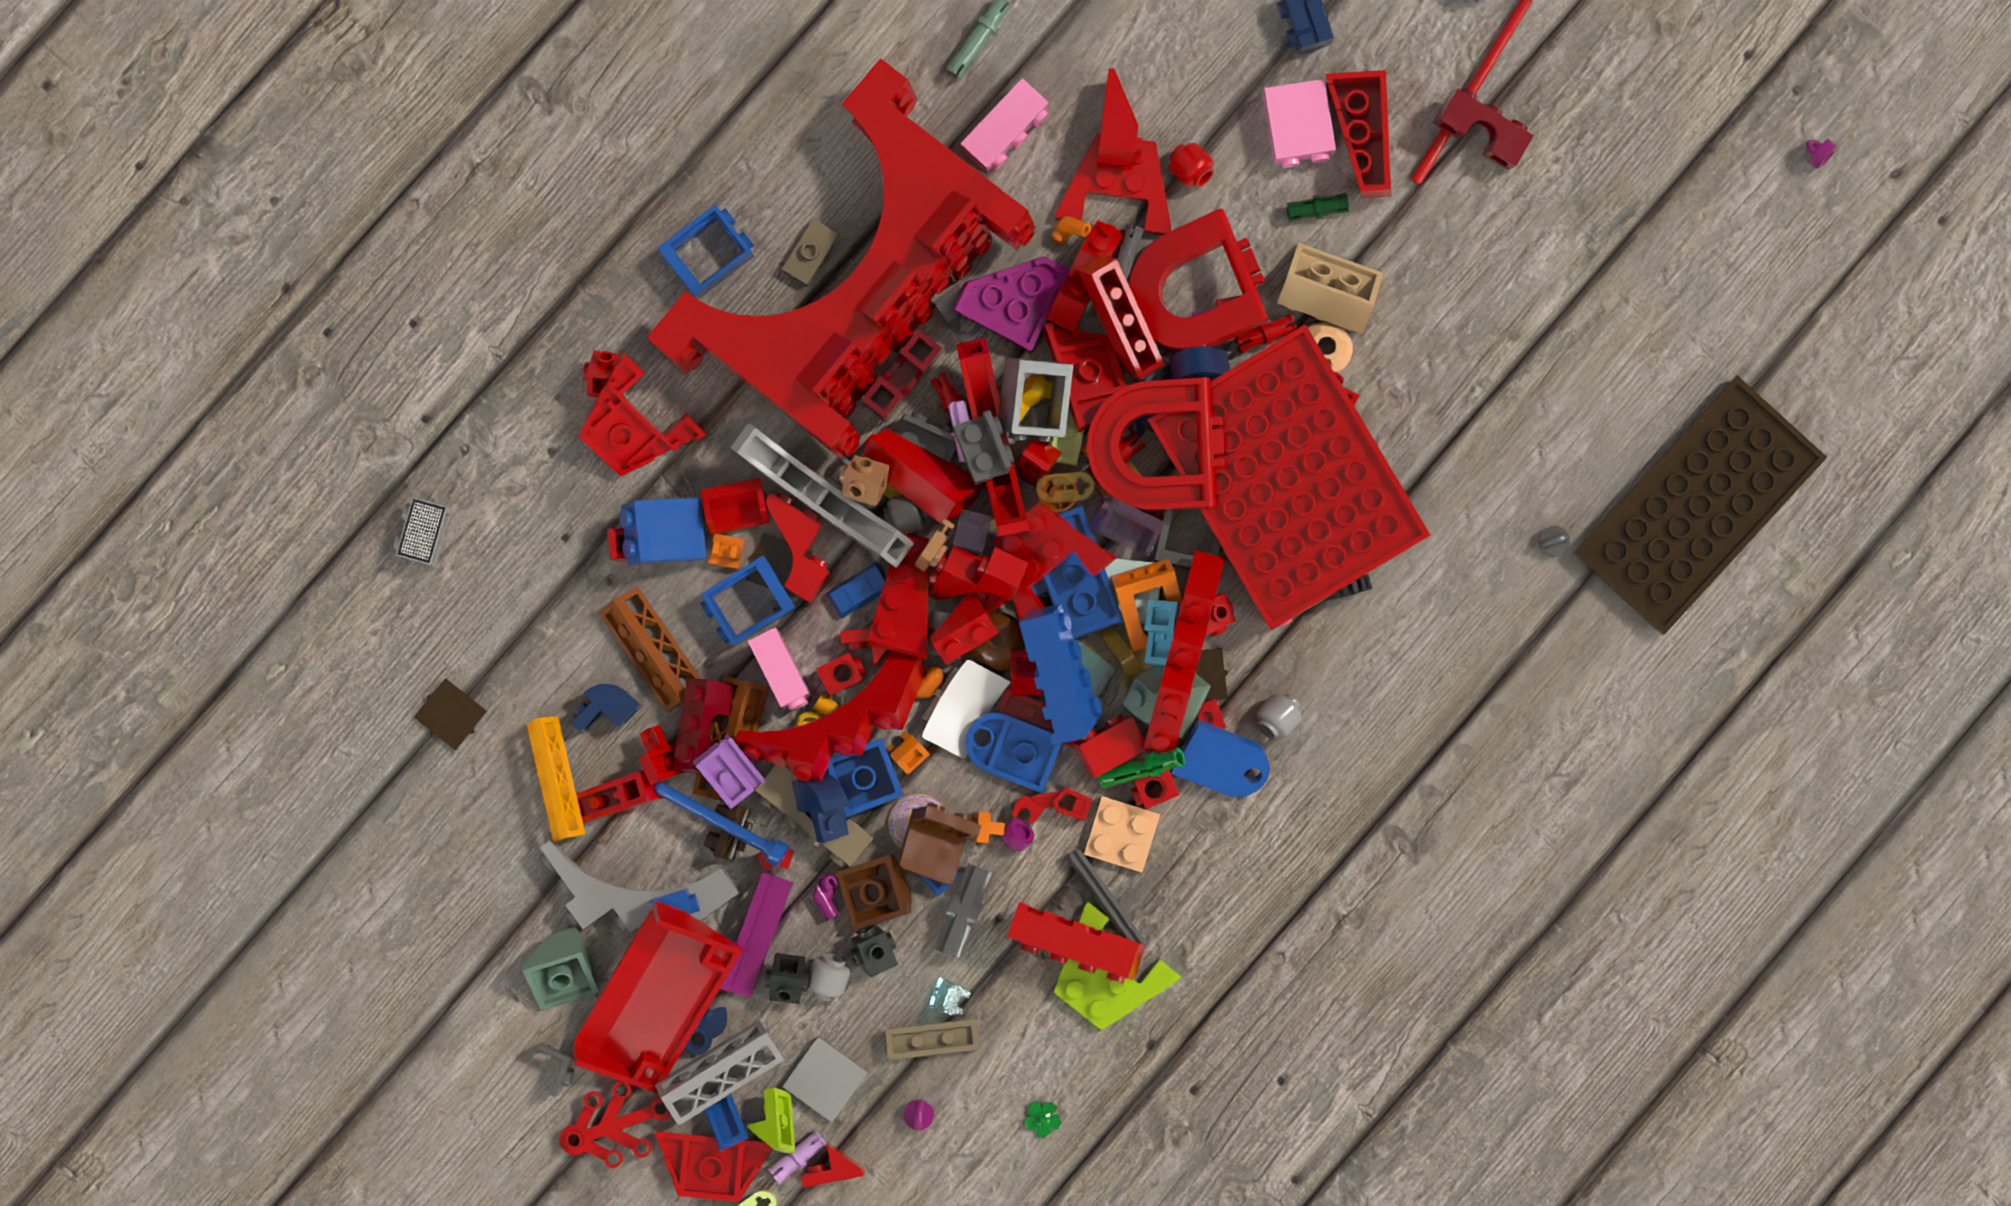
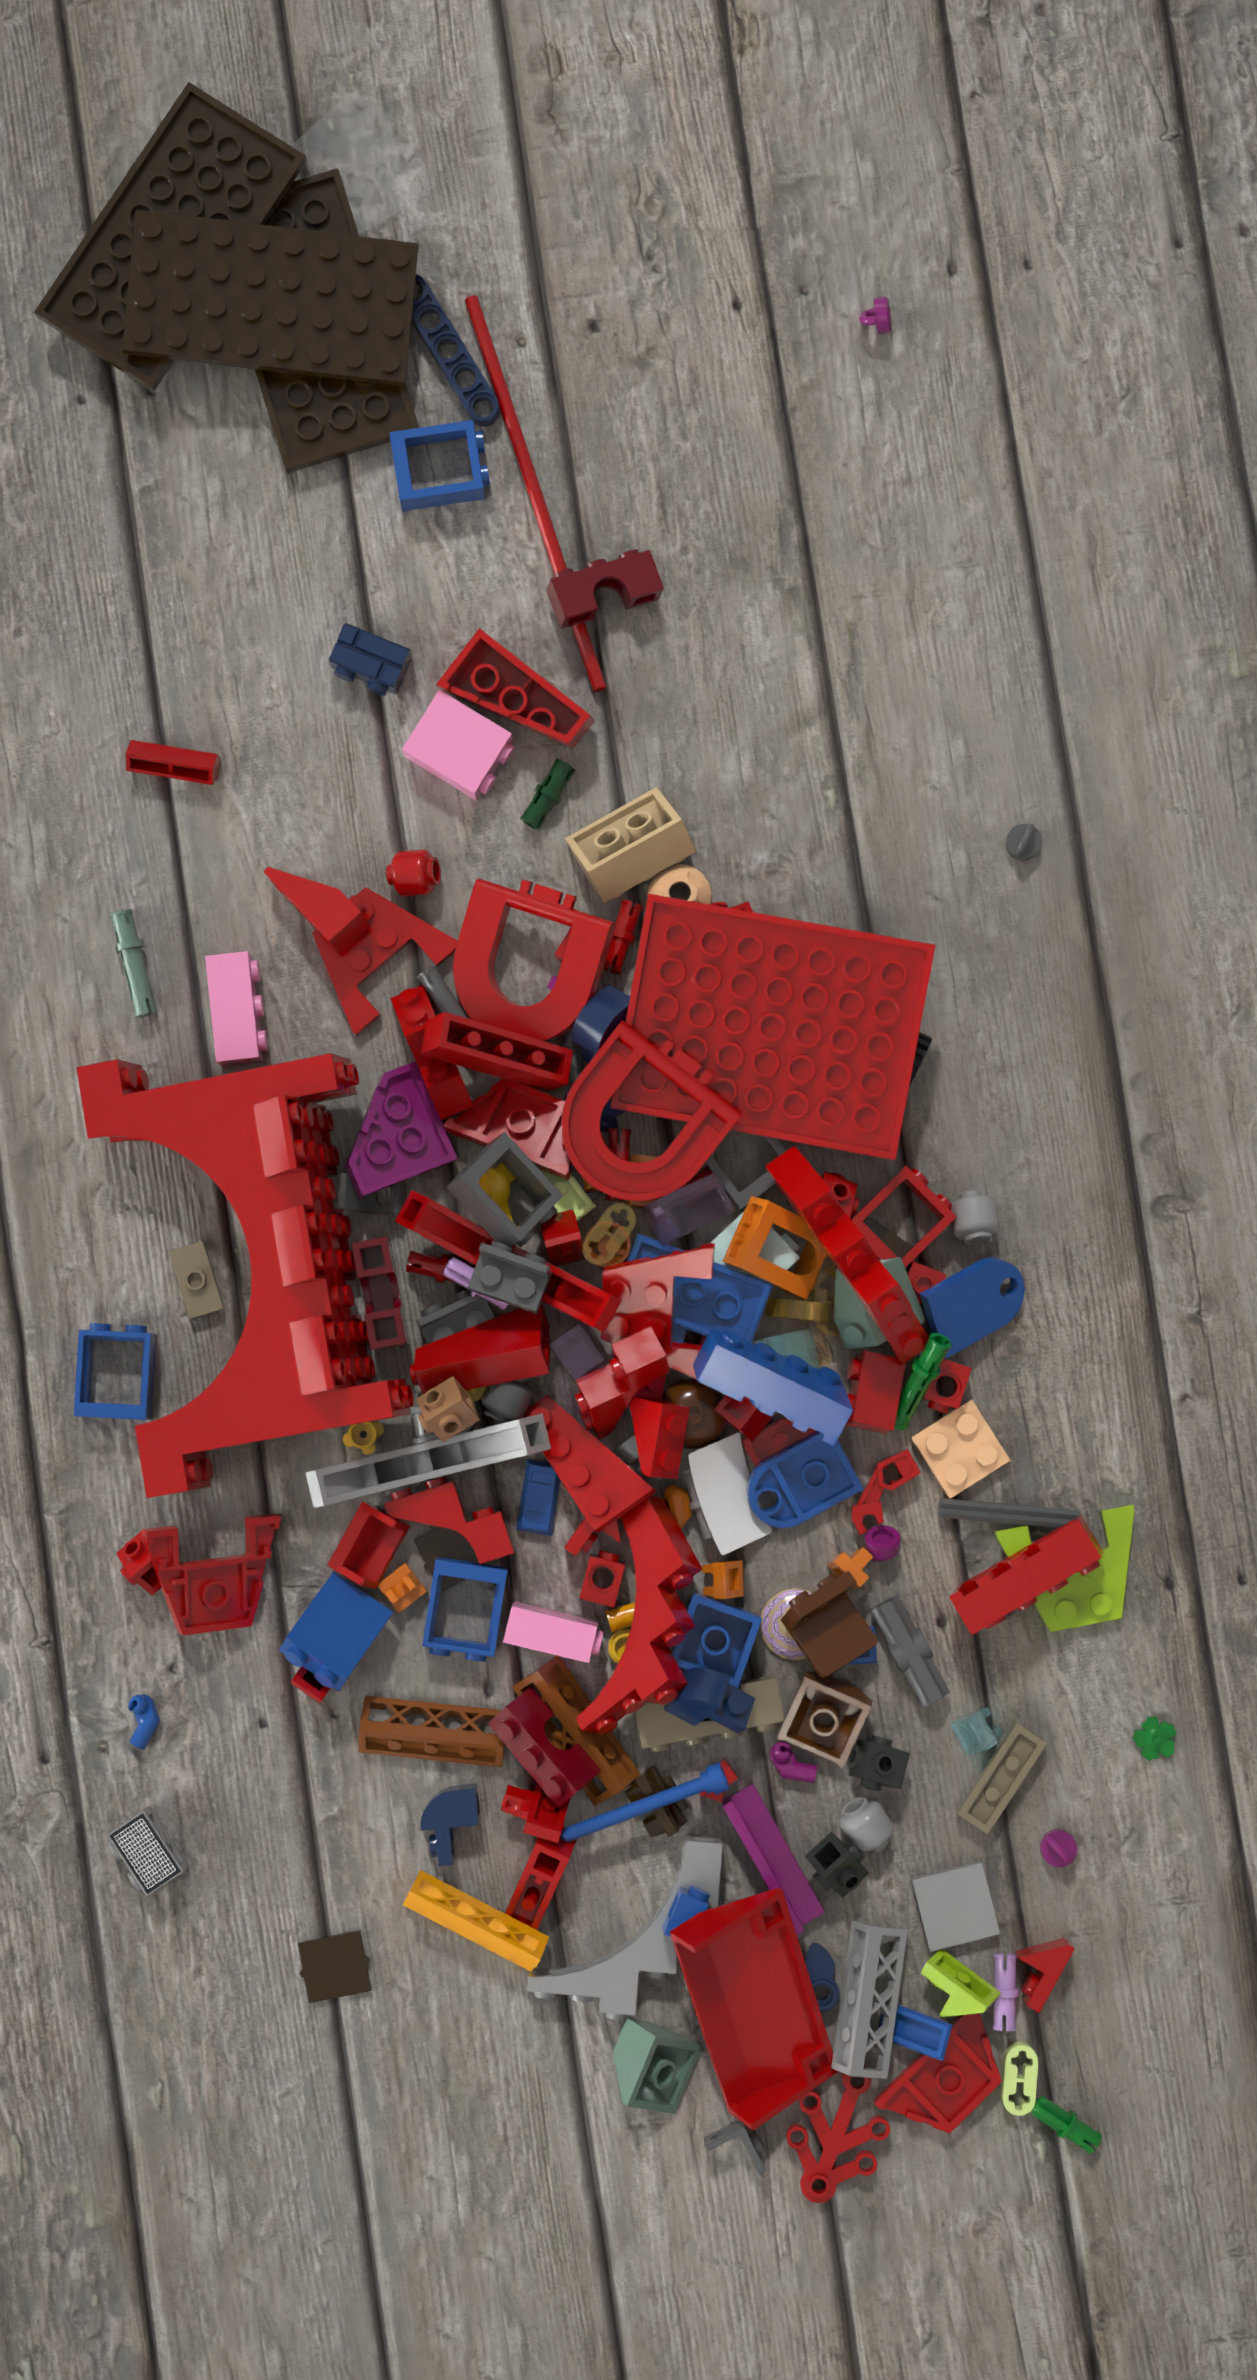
camera: 50 degrees left, 0 degrees up
medium lavender plate [693,734,765,809] -> none
medium nougat plate [915,519,955,572] -> none
orange arm [1051,216,1091,245] -> none
medium azure slope [1144,600,1180,666] -> none
dark brown plate [1573,375,1827,635] -> none
none -> blue arm [128,1694,160,1750]
none -> yellow plate [343,1421,384,1455]
none -> red window [851,1166,957,1268]

